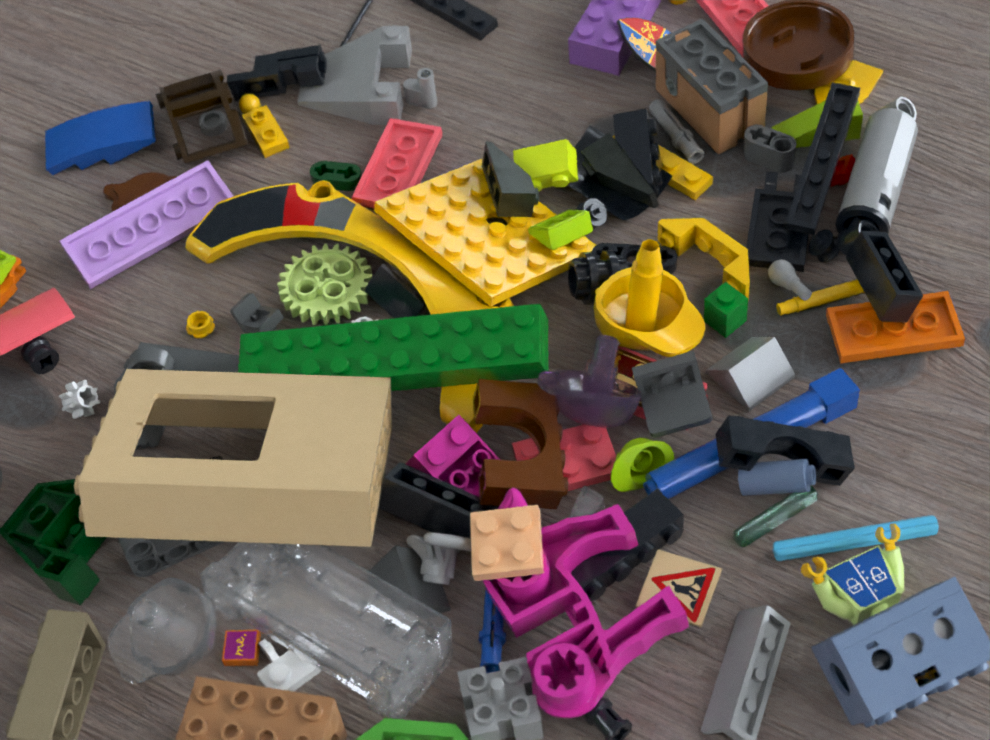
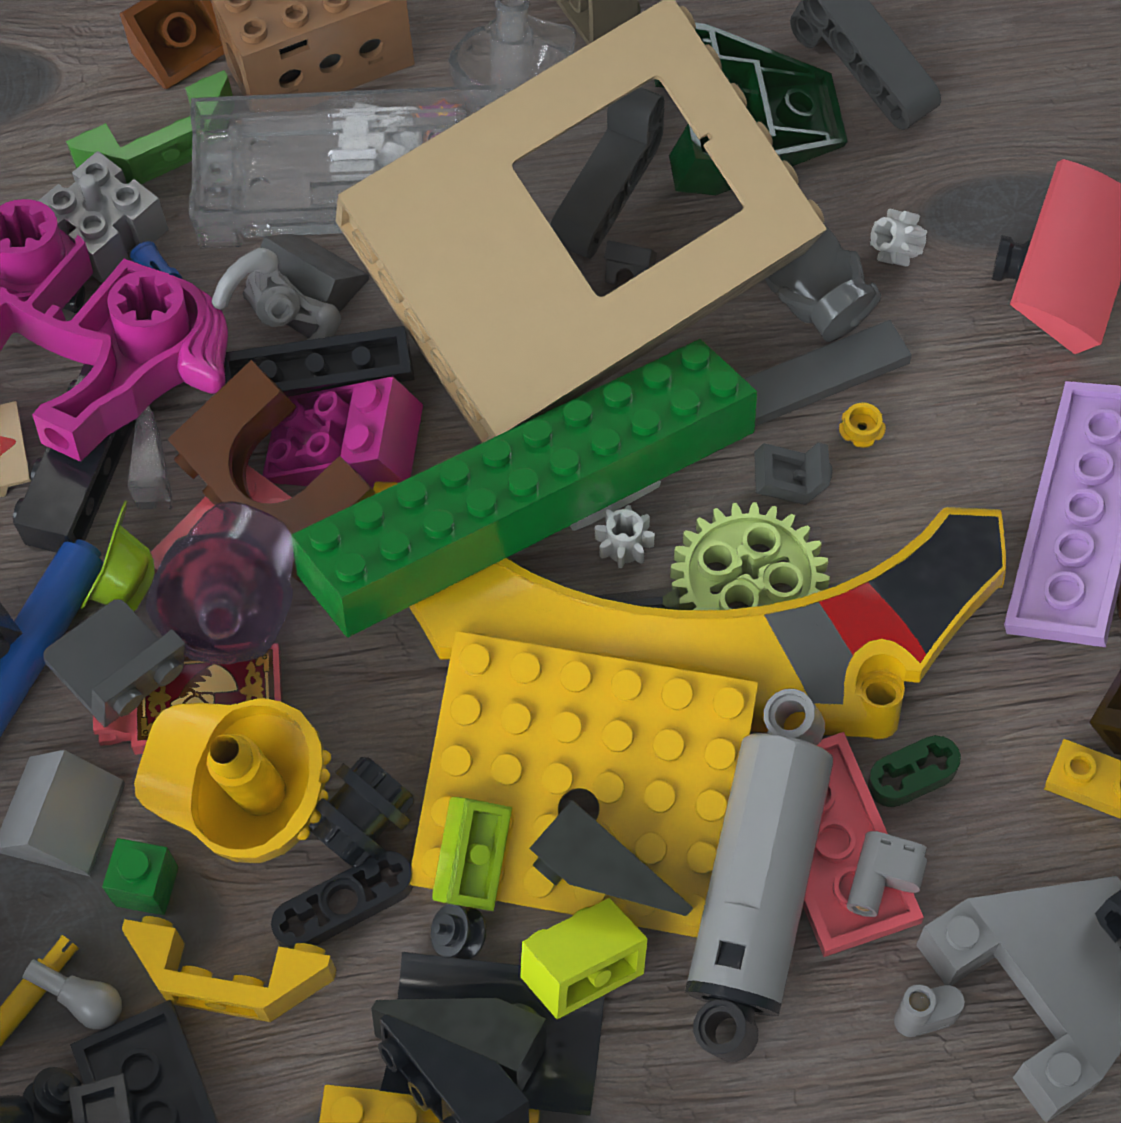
camera: 140 degrees right, 10 degrees up
light nougat plate [470,505,544,581] -> none
none -> light grey piece [685,689,833,1062]
none -> light grey piece [846,831,927,917]

